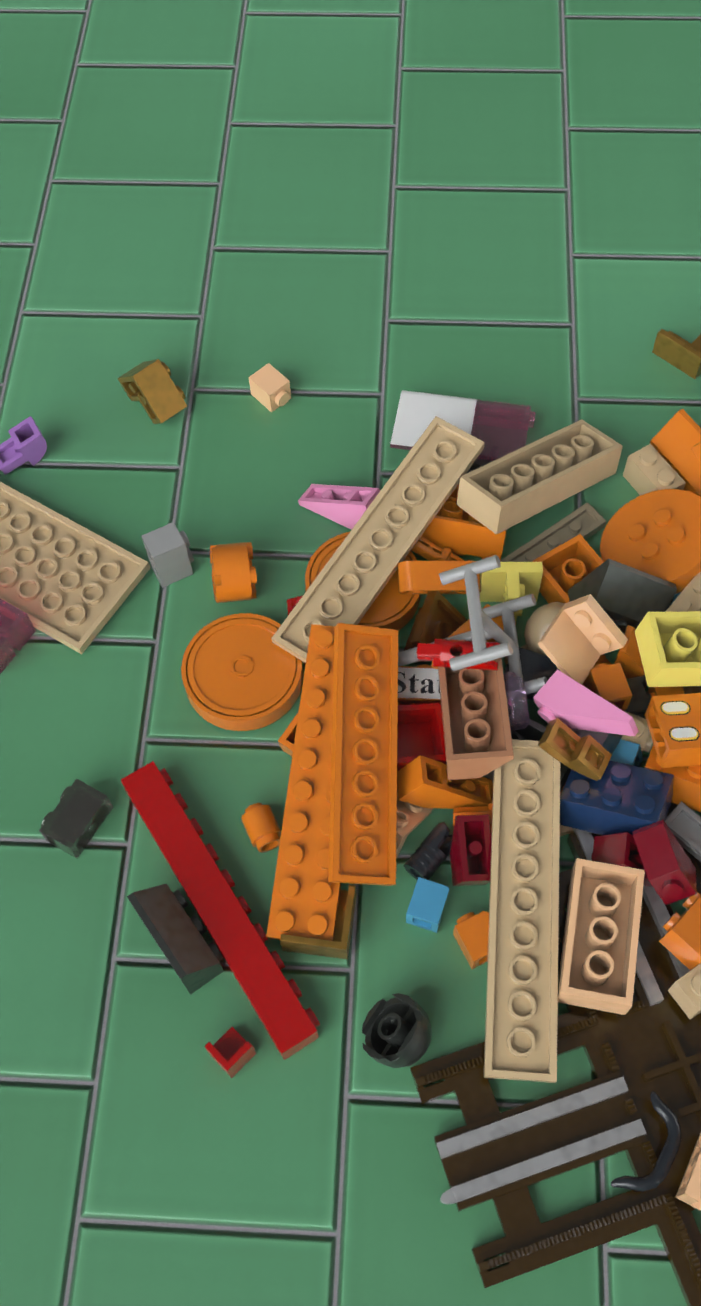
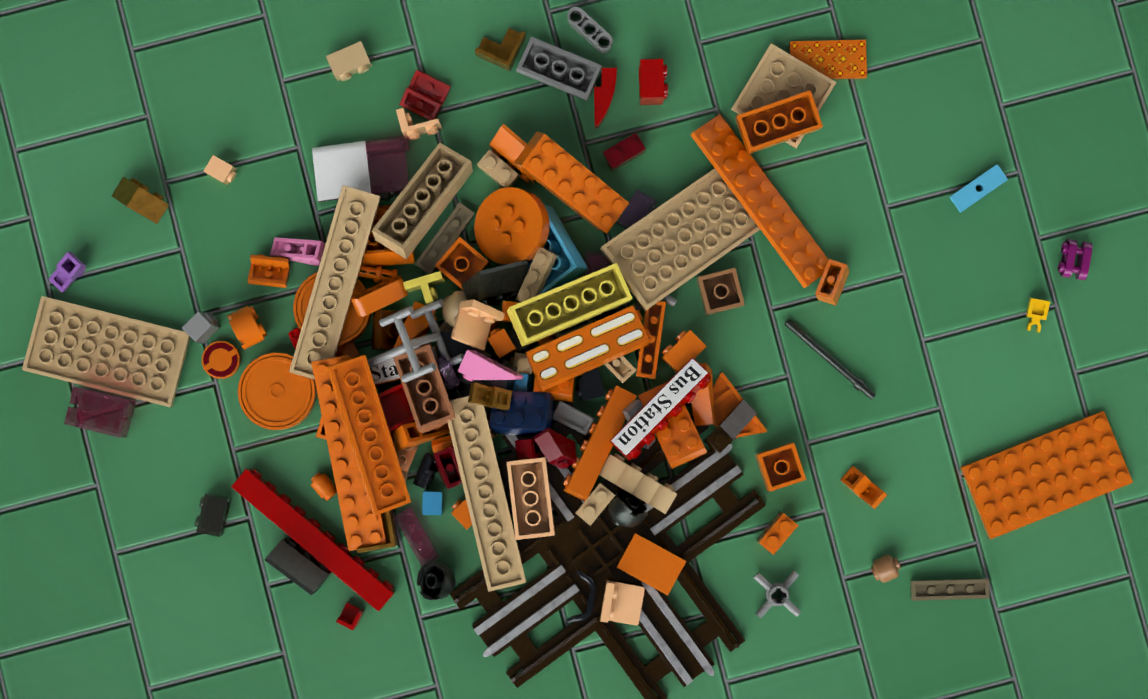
camera: 20 degrees left, 25 degrees up
red hinge [417,639,500,671] -> none
none -> orange tile [202,341,241,379]
none -> orange bracket [248,254,291,288]
none -> tan brick [326,41,372,81]
none -> clear pink plate [394,507,439,566]
none -> light nougat bracket [396,108,442,140]
none -> red slope [399,70,452,120]

